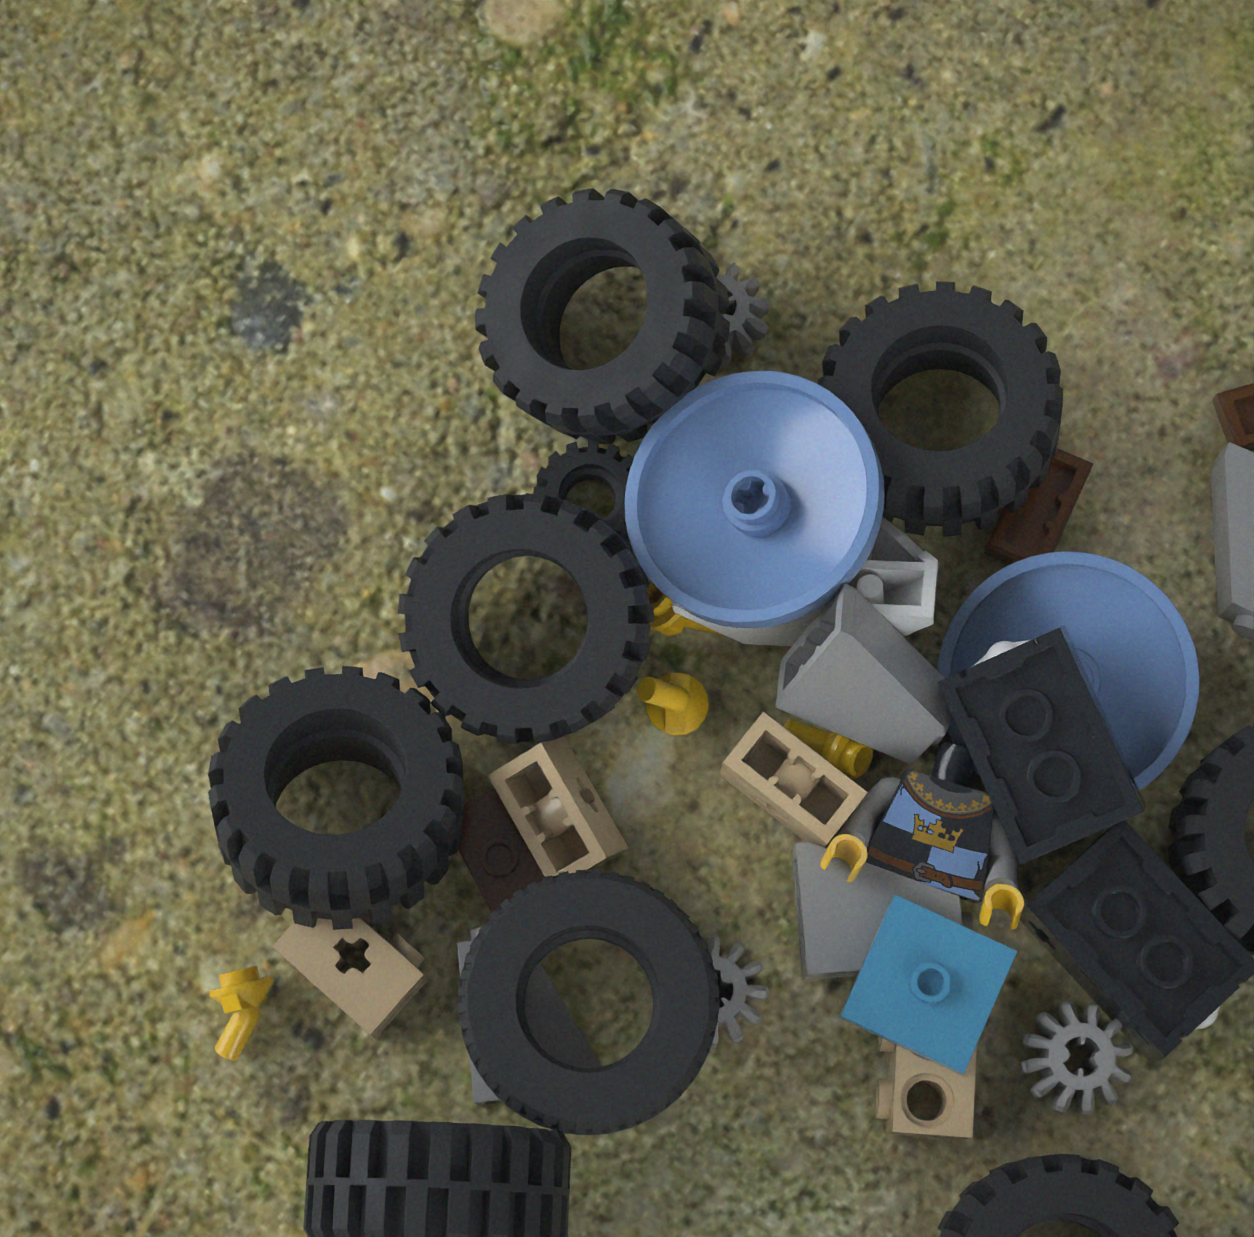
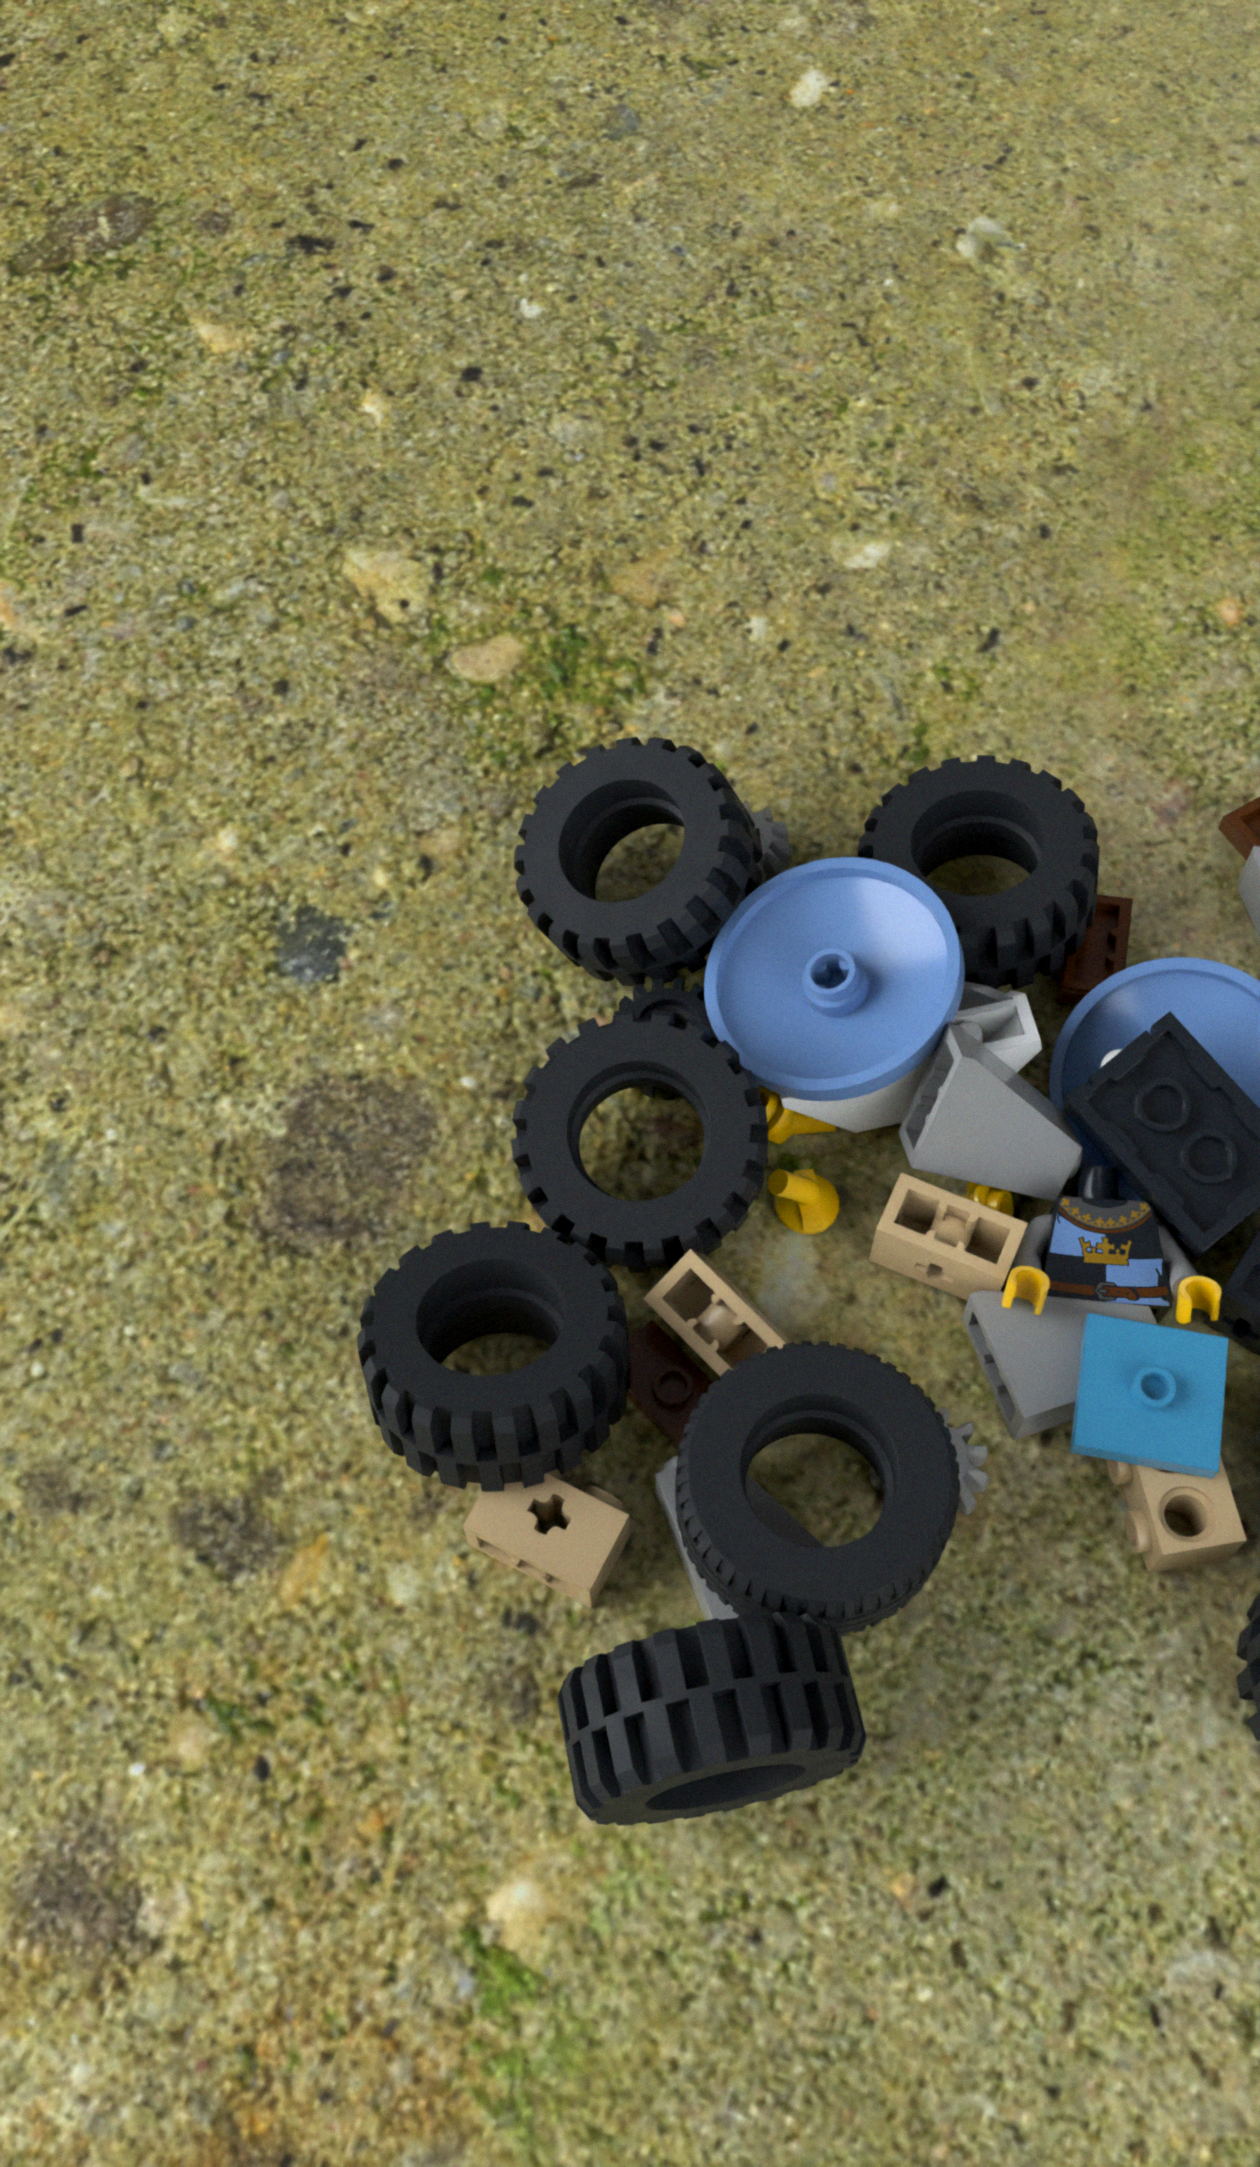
camera: 10 degrees left, 15 degrees down
yellow plate [208,966,274,1061] -> none

